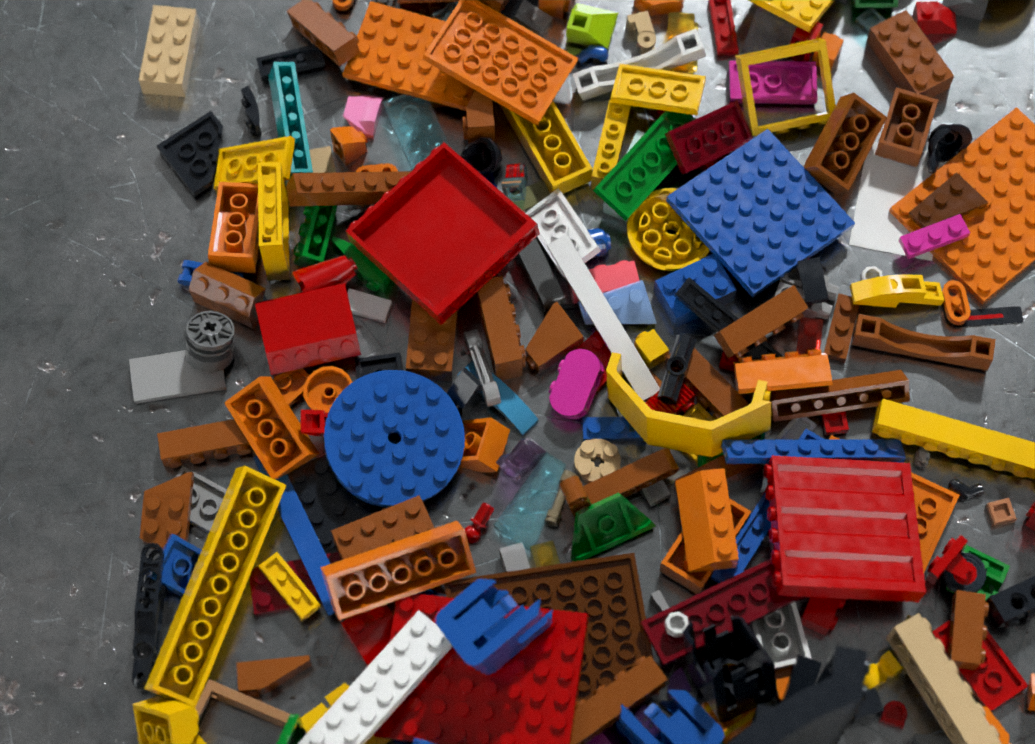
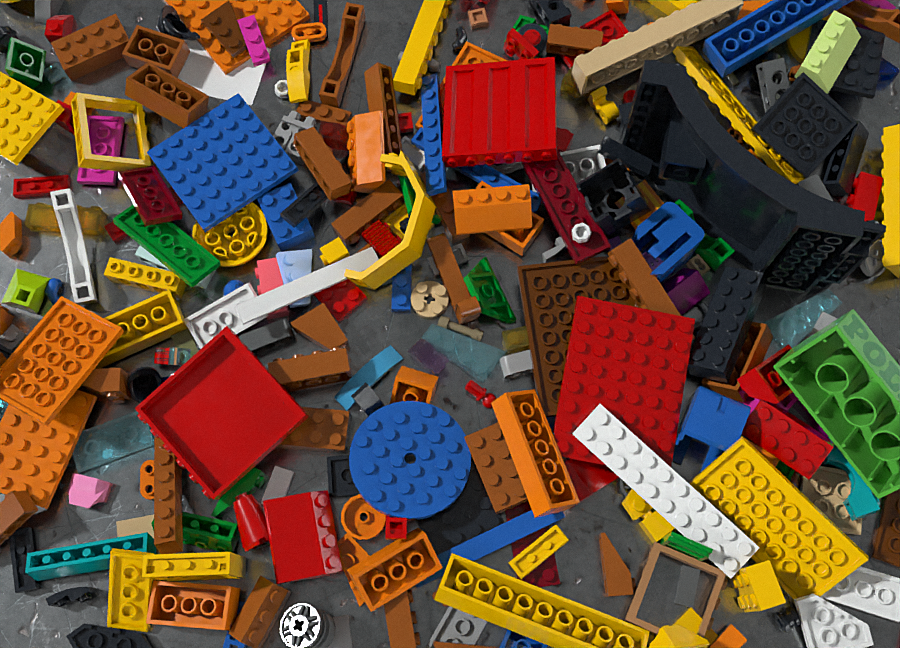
camera: 85 degrees left, 5 degrees up
orange slope [330,126,368,166] -> none
blue piece [436,579,553,675] -> none
light grey piece [464,329,501,407] -> none
dark pink brick [549,349,604,420] -> none
yellow tile [610,64,706,116] -> none
tan leg [626,11,656,55] -> none
black piece [657,334,696,405] -> none
black slope [797,257,829,305] -> none

